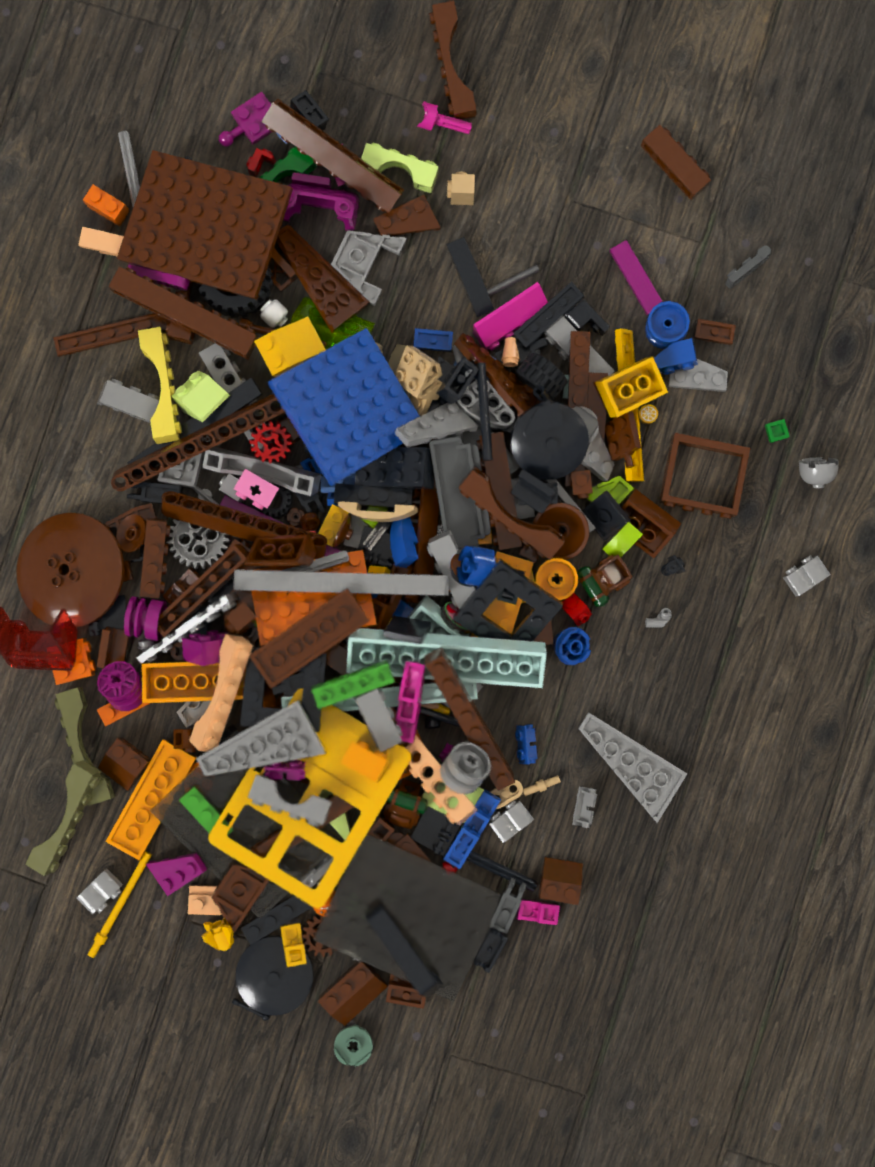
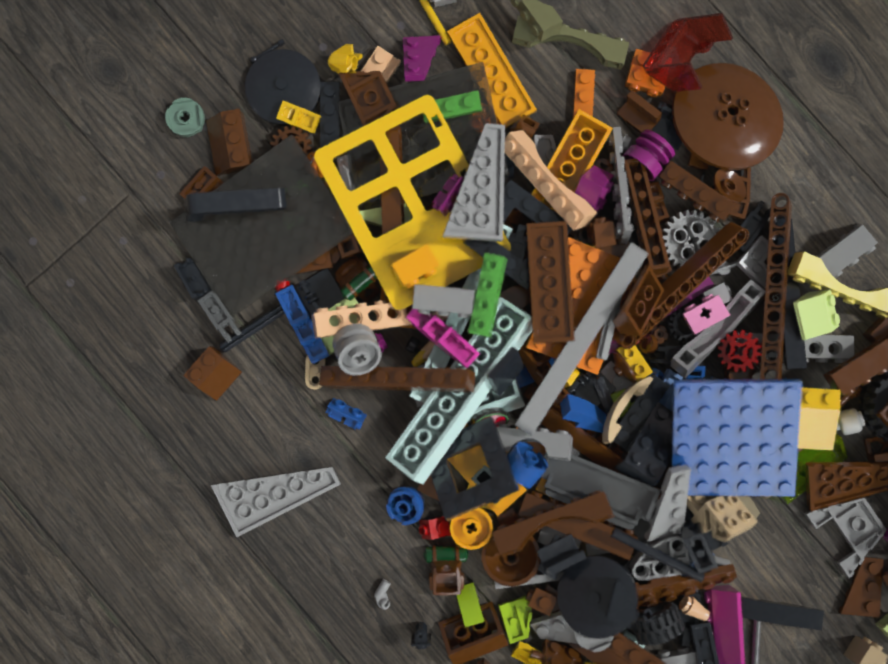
camera: 120 degrees right, 0 degrees up
magenta wheel [97,661,142,711] -> none
reddish brown slope [98,737,151,791] -> none
light grey arch [248,775,333,827] -> none
blue plate [414,328,453,352] -> none
black bar [419,706,461,727] -> none
light grey brick [489,800,534,843] -> none
dark pink slope [516,899,560,925] -> none
tan bar [523,775,561,796] -> none
light grey hinge [572,787,598,828] -> none
black tile [582,490,631,541] -> none

